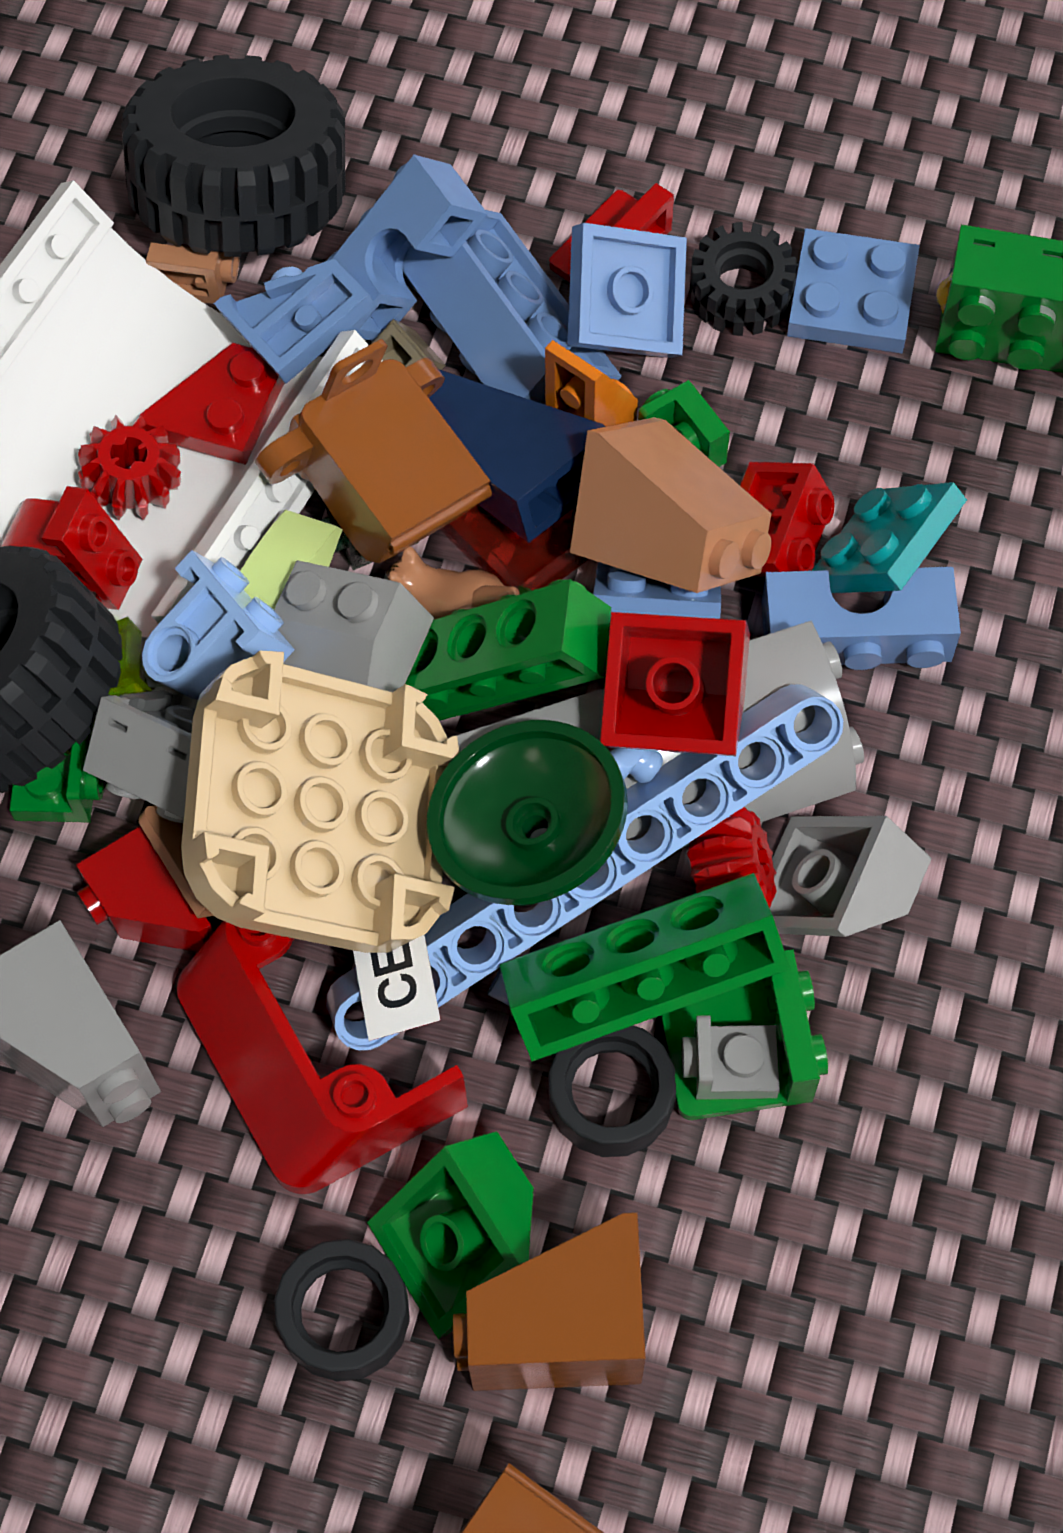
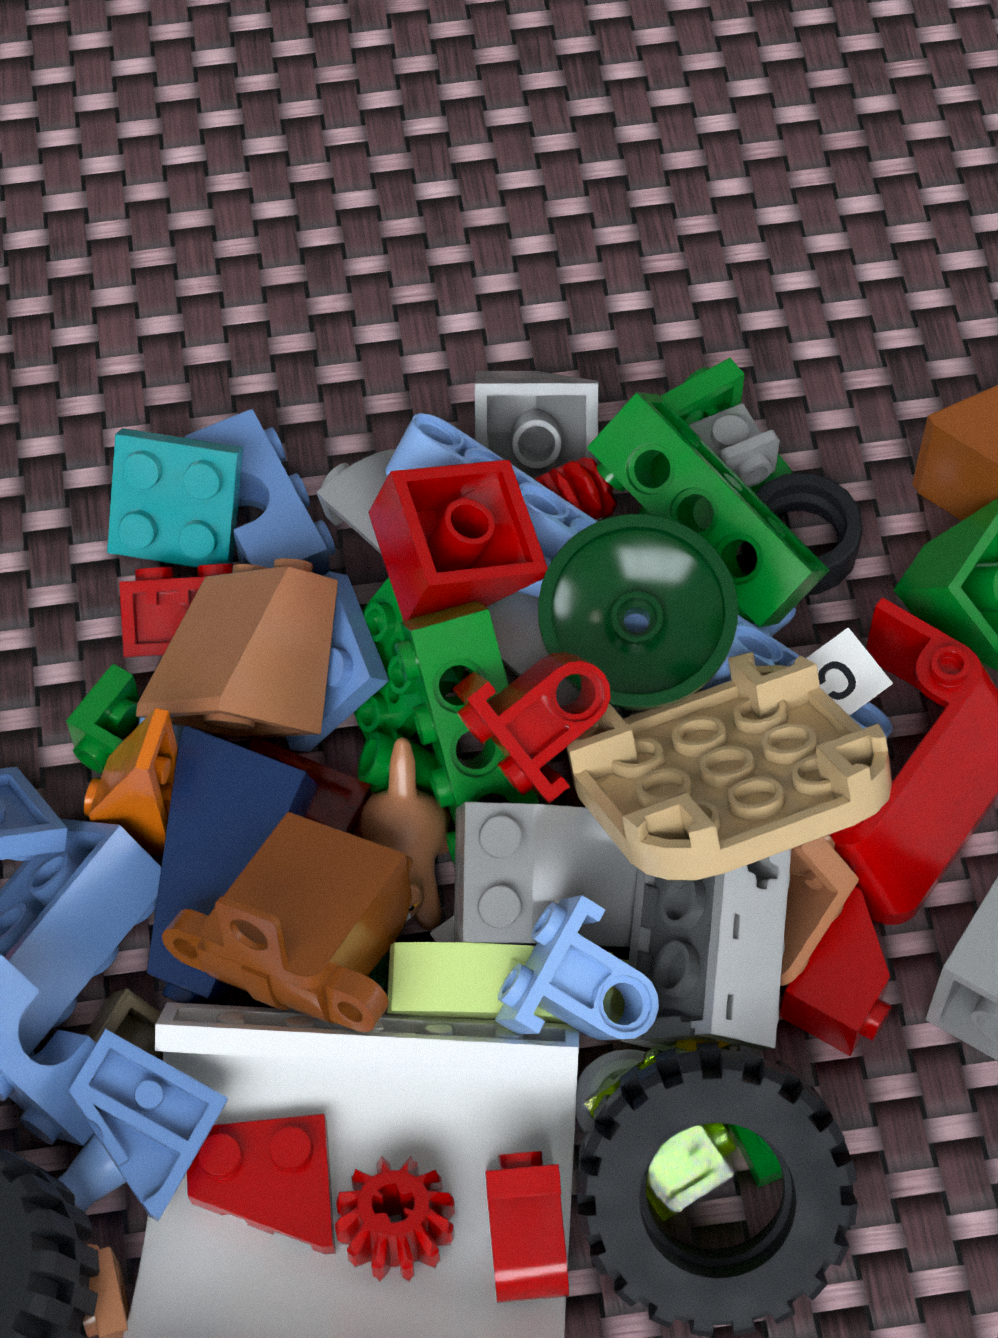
camera: 115 degrees left, 5 degrees down
none -> red pin [452,652,611,804]

